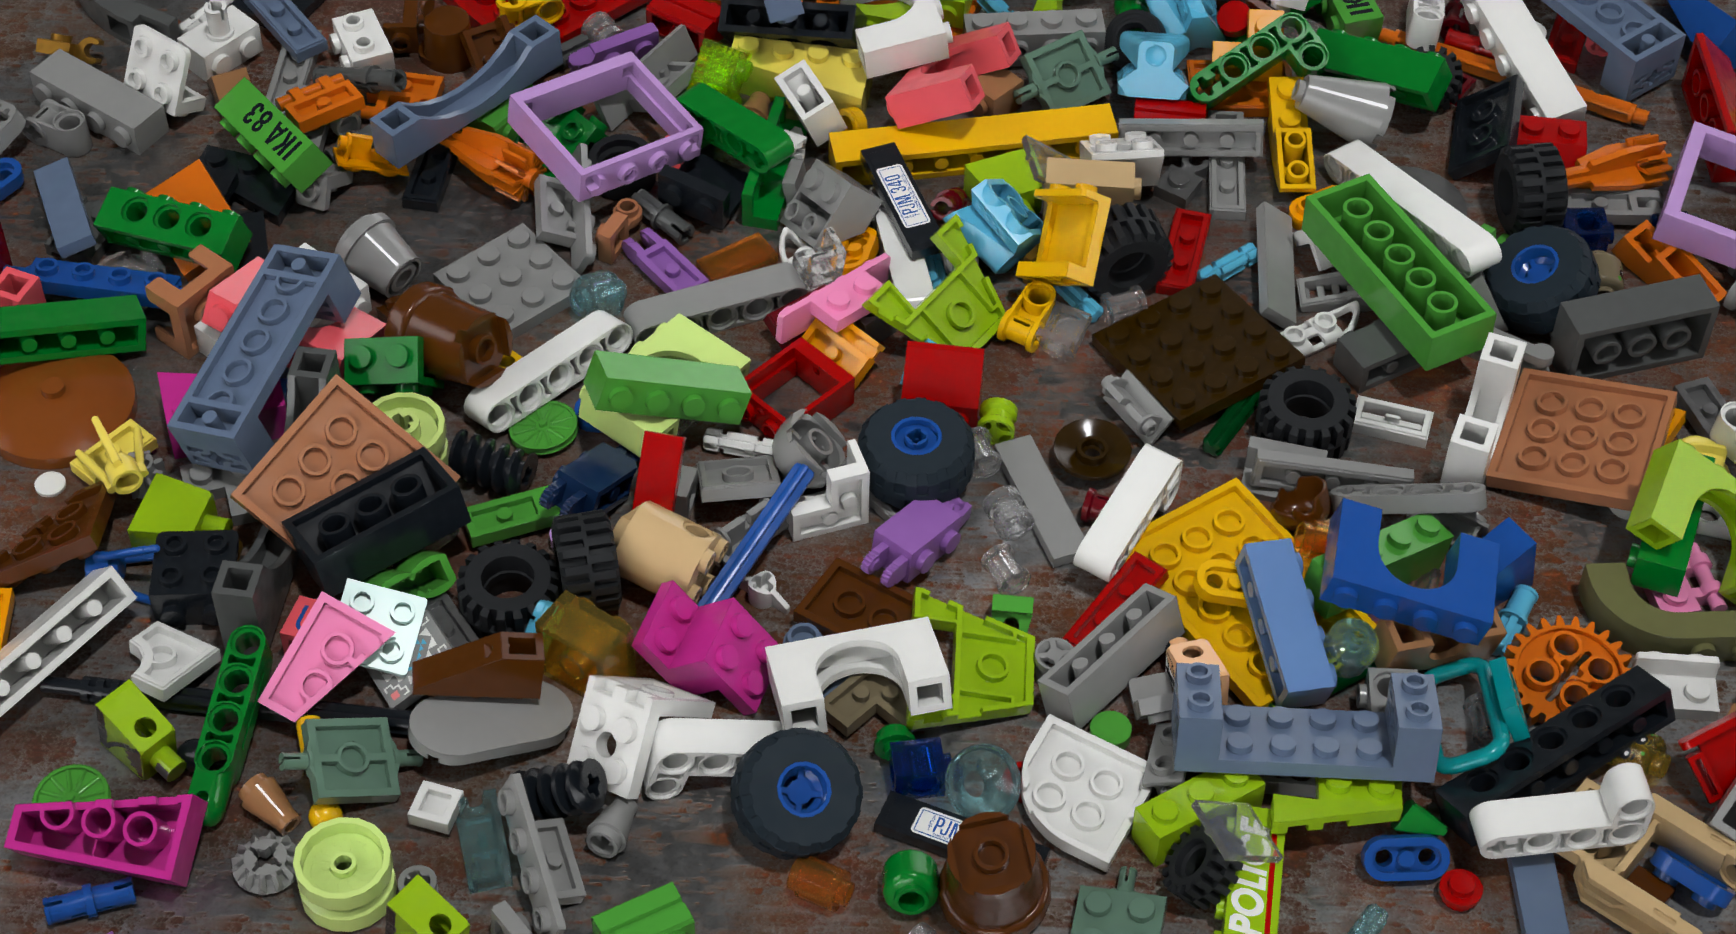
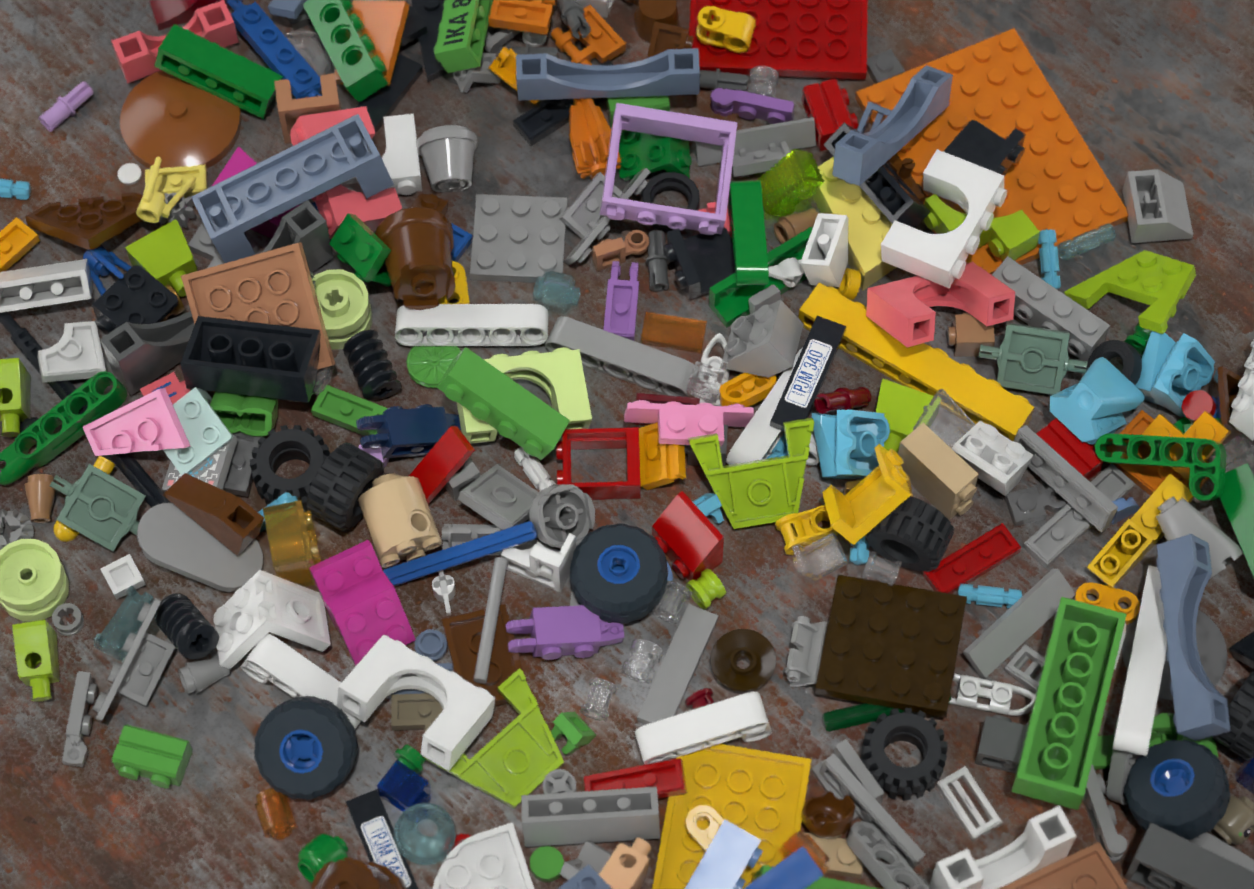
camera: 45 degrees right, 15 degrees up
none -> light grey bar [474,557,508,683]
none -> sand blue arch [1156,534,1231,741]

